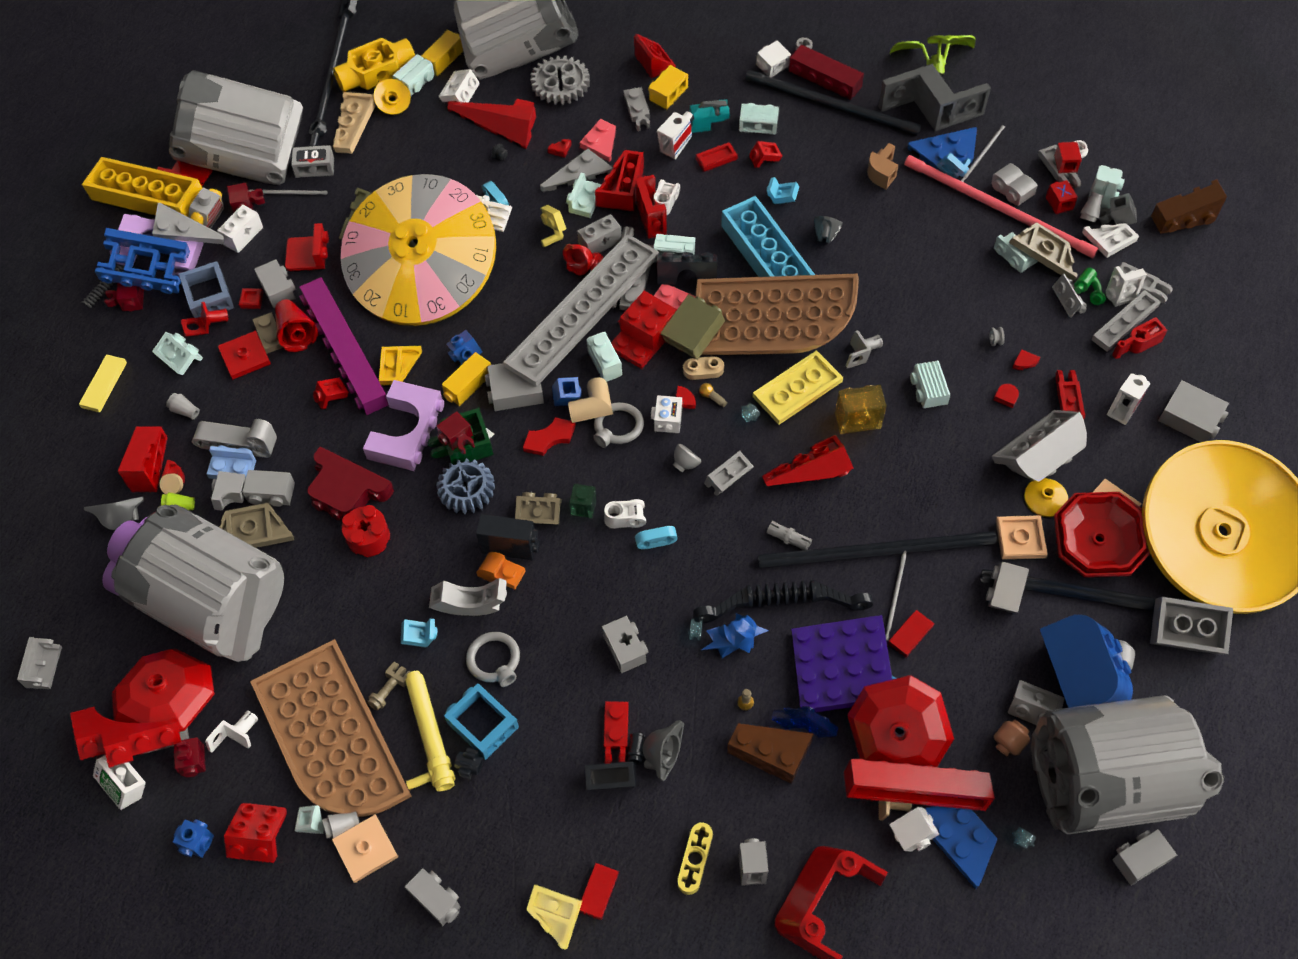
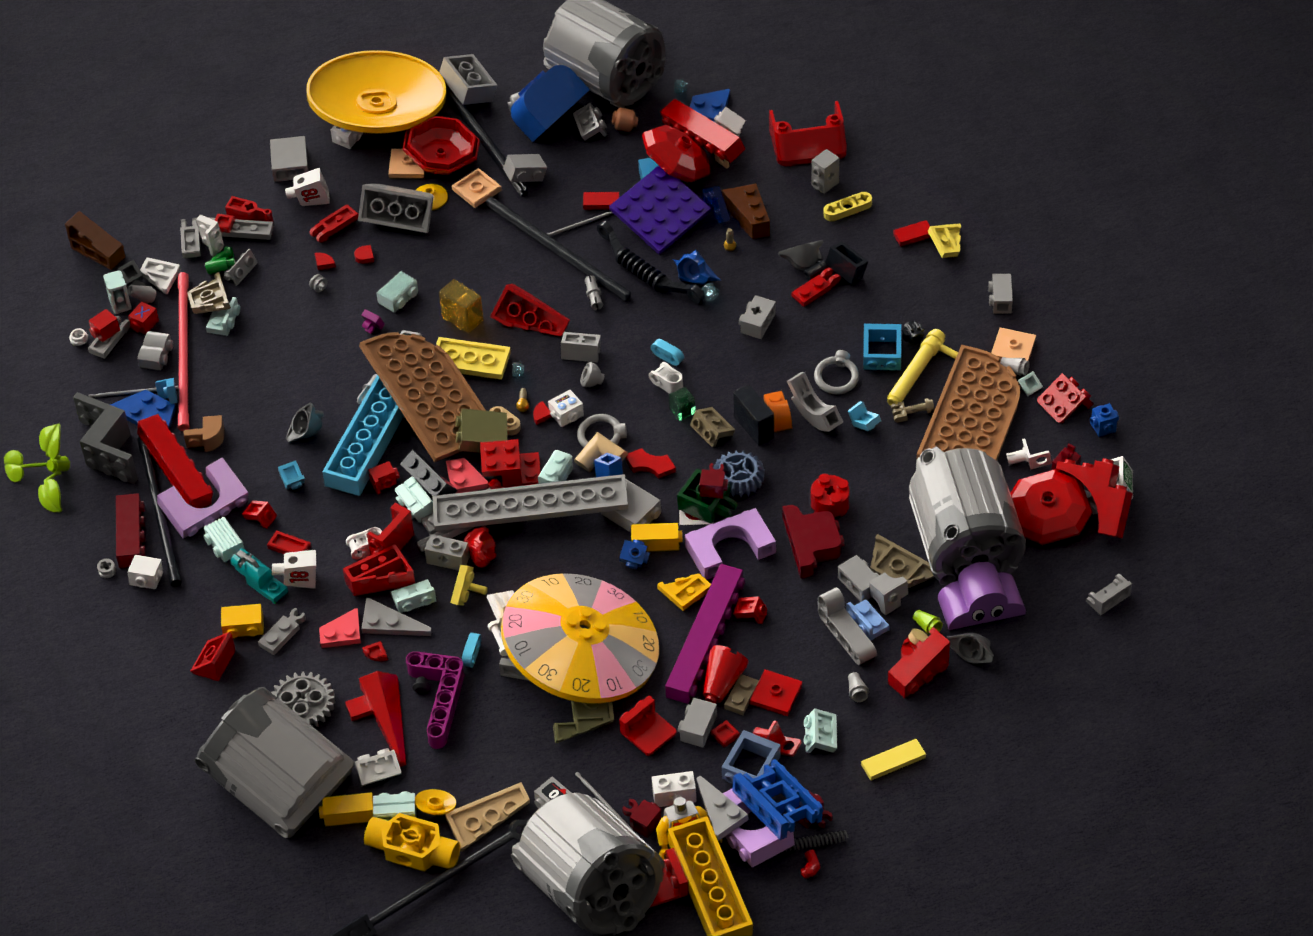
camera: 130 degrees left, 10 degrees down
none -> red brick [137,414,213,508]
none -> lavender arch [157,458,248,538]
none -> red tile [214,214,235,233]
none -> magenta tile [361,309,385,334]
none -> red brick [368,461,400,495]
none -> magenta beam [406,651,465,749]
none -> red arm [801,850,820,879]

